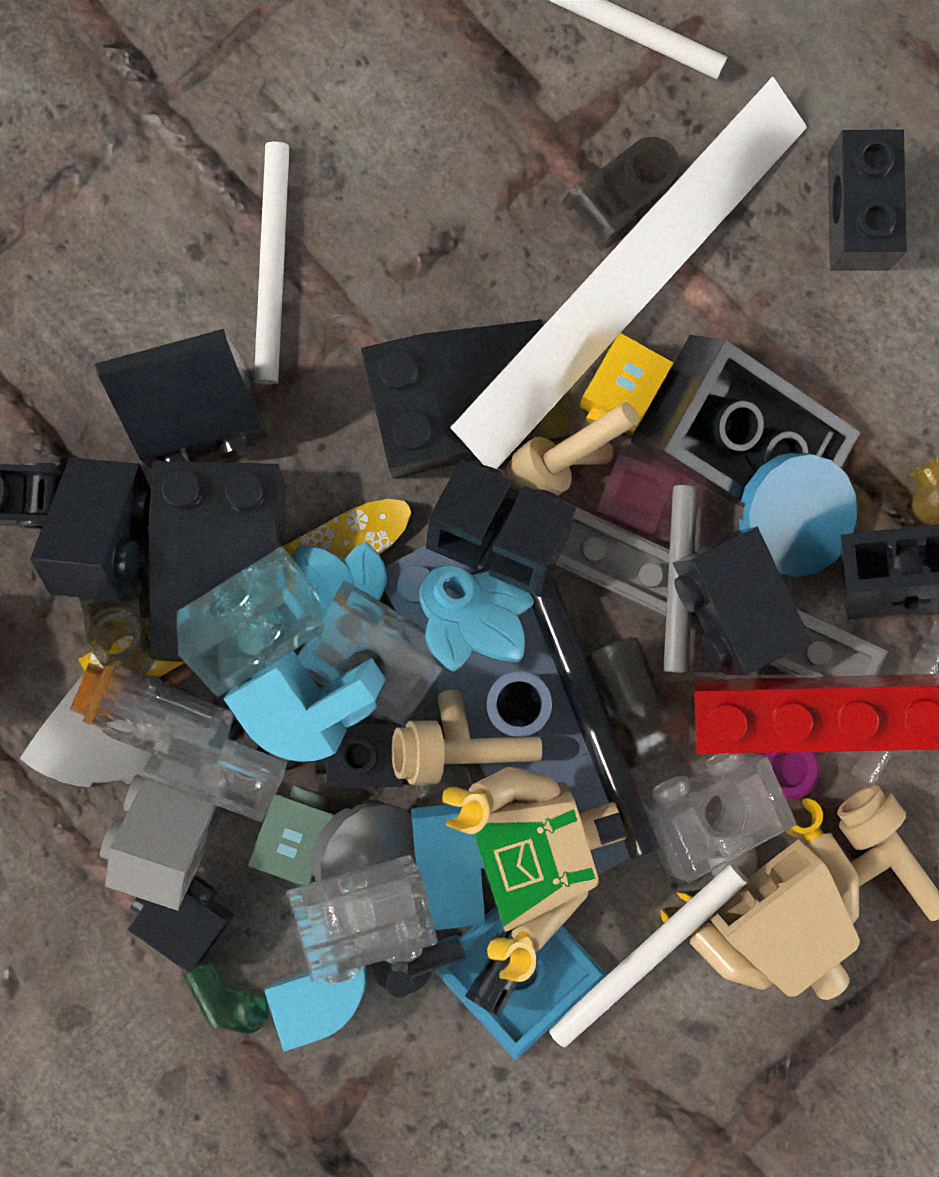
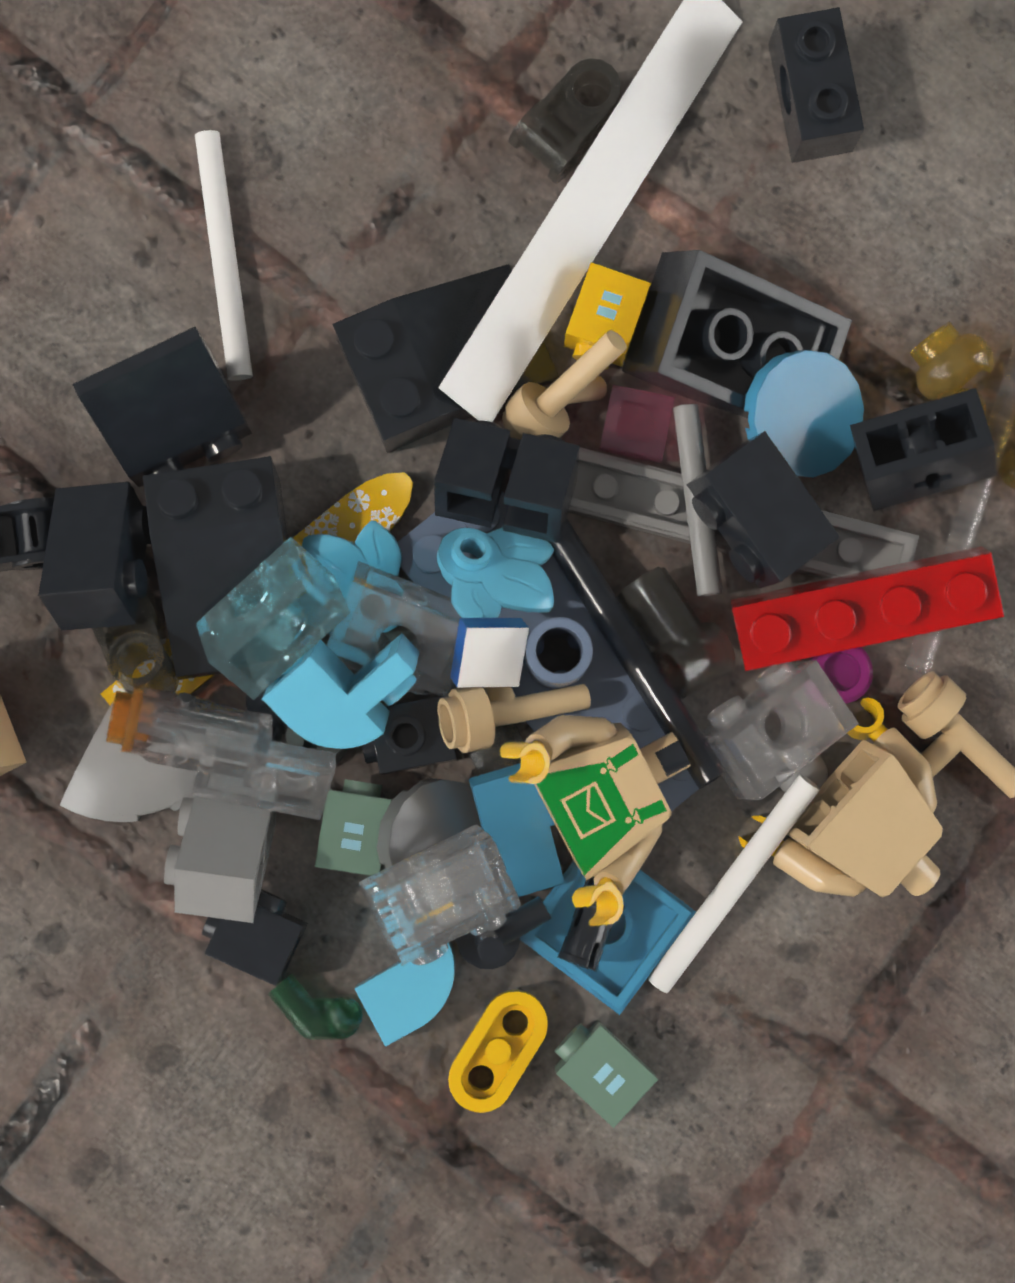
camera: 20 degrees left, 0 degrees up
none -> yellow plate [449,990,548,1113]
none -> white tile [450,618,529,688]
none -> sand green brick [554,1020,658,1128]

